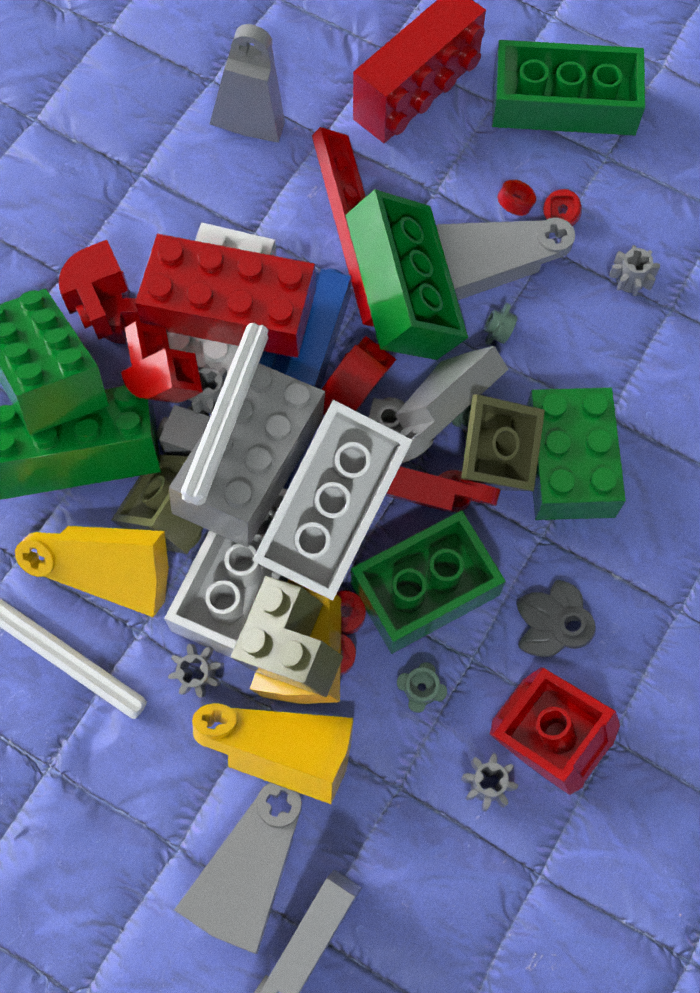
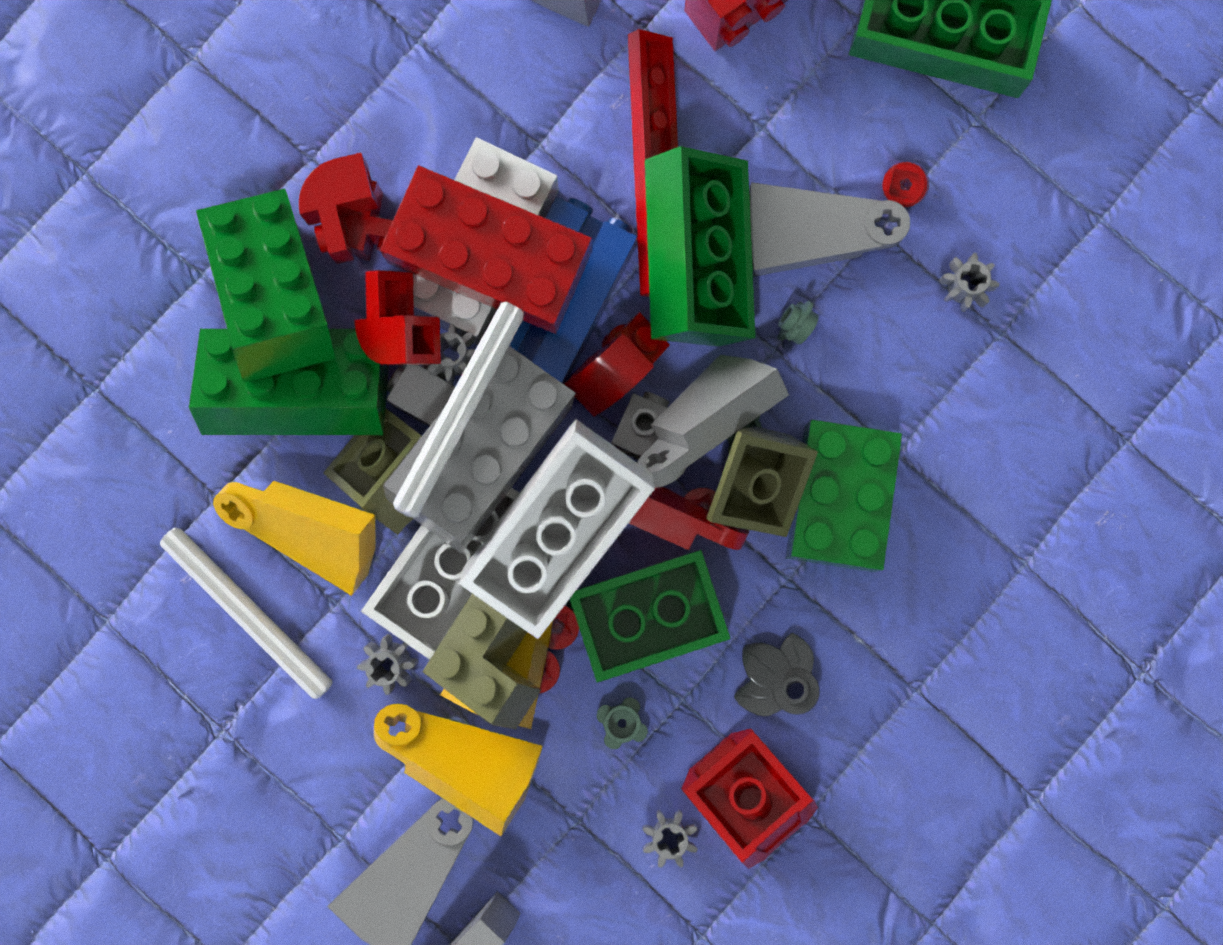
camera: 10 degrees right, 15 degrees up
red tile [497,180,536,216] -> none

